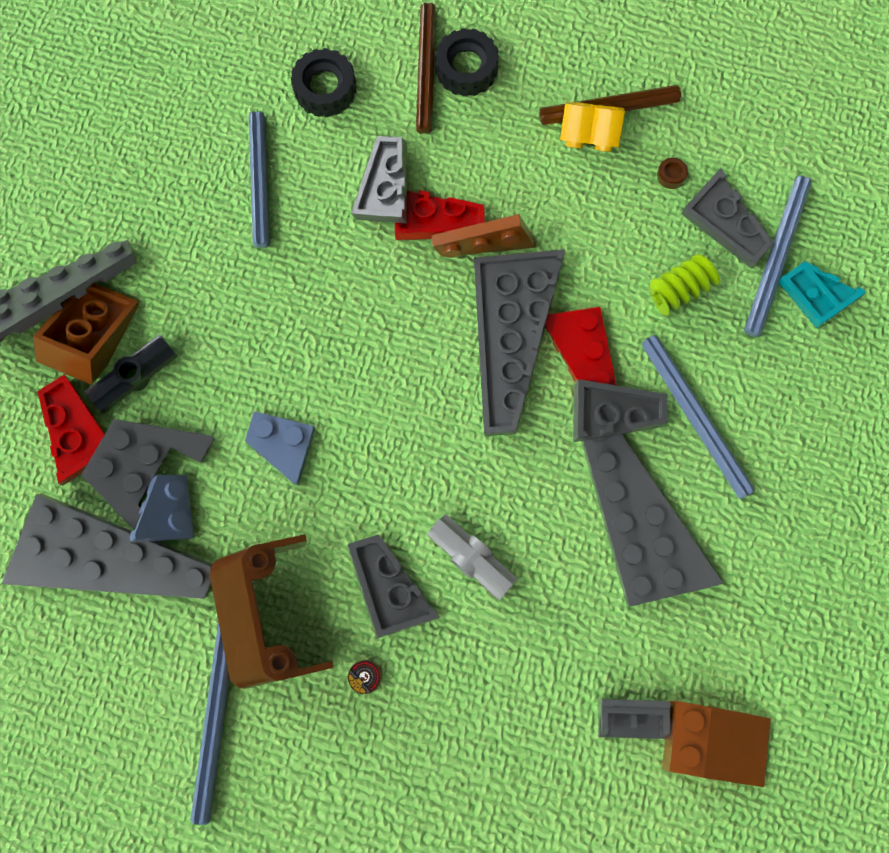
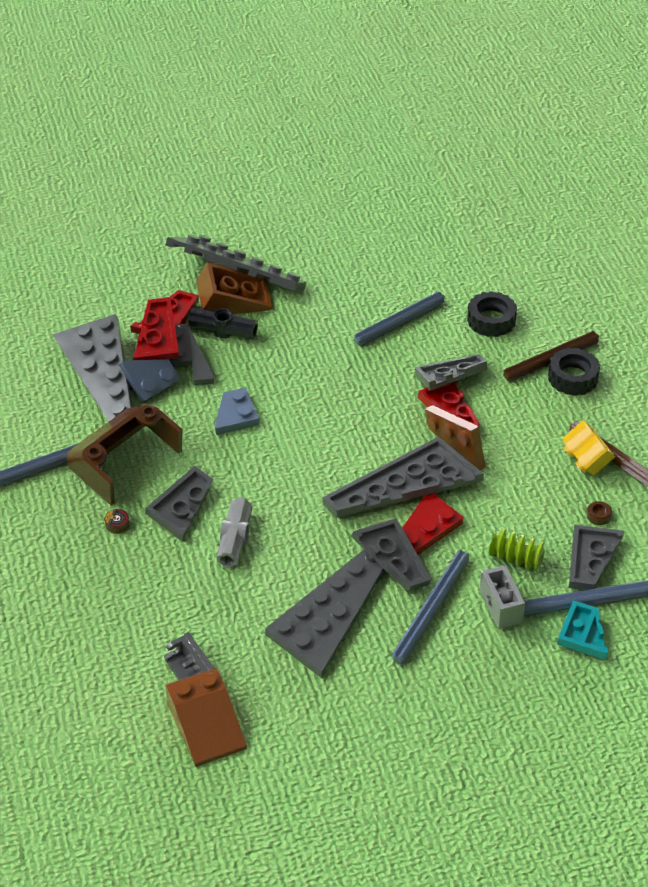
camera: 55 degrees right, 30 degrees down
none -> red wing [133,297,179,360]
none -> light grey brick [480,565,525,629]

